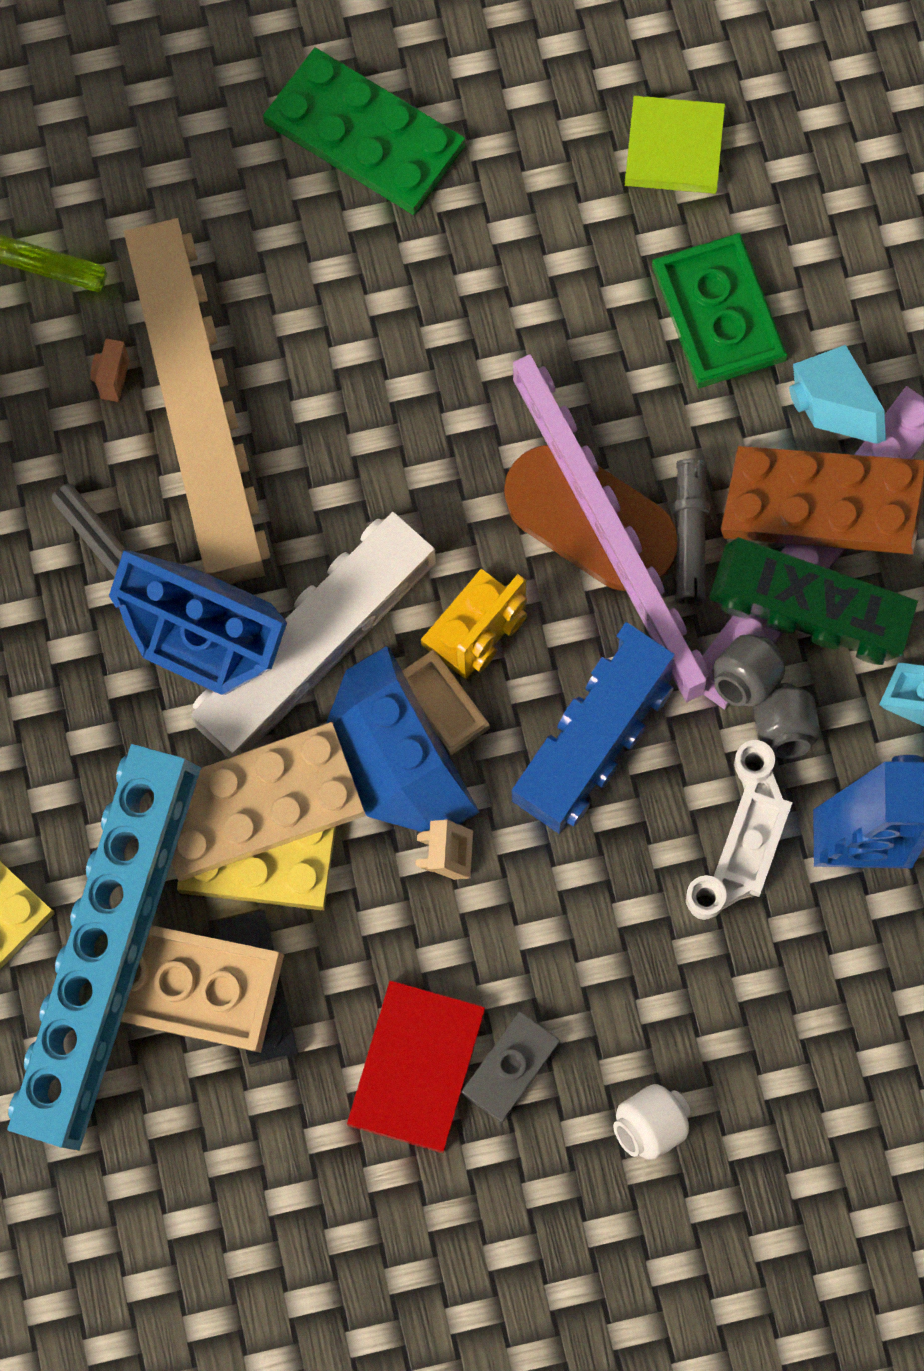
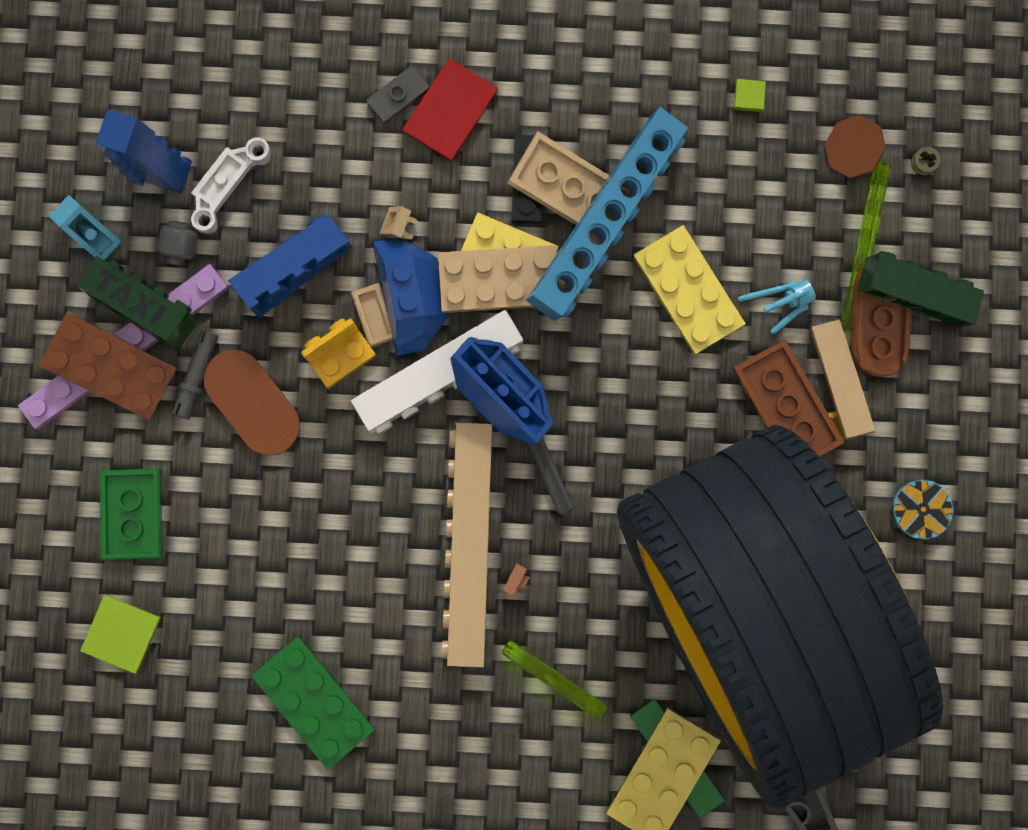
camera: 170 degrees left, 10 degrees up
lavender plate [513,354,709,703] -> none
white head [613,1084,690,1160] -> none
dark grey head [712,634,786,707] -> none
medium azure slope [789,345,886,444] -> none

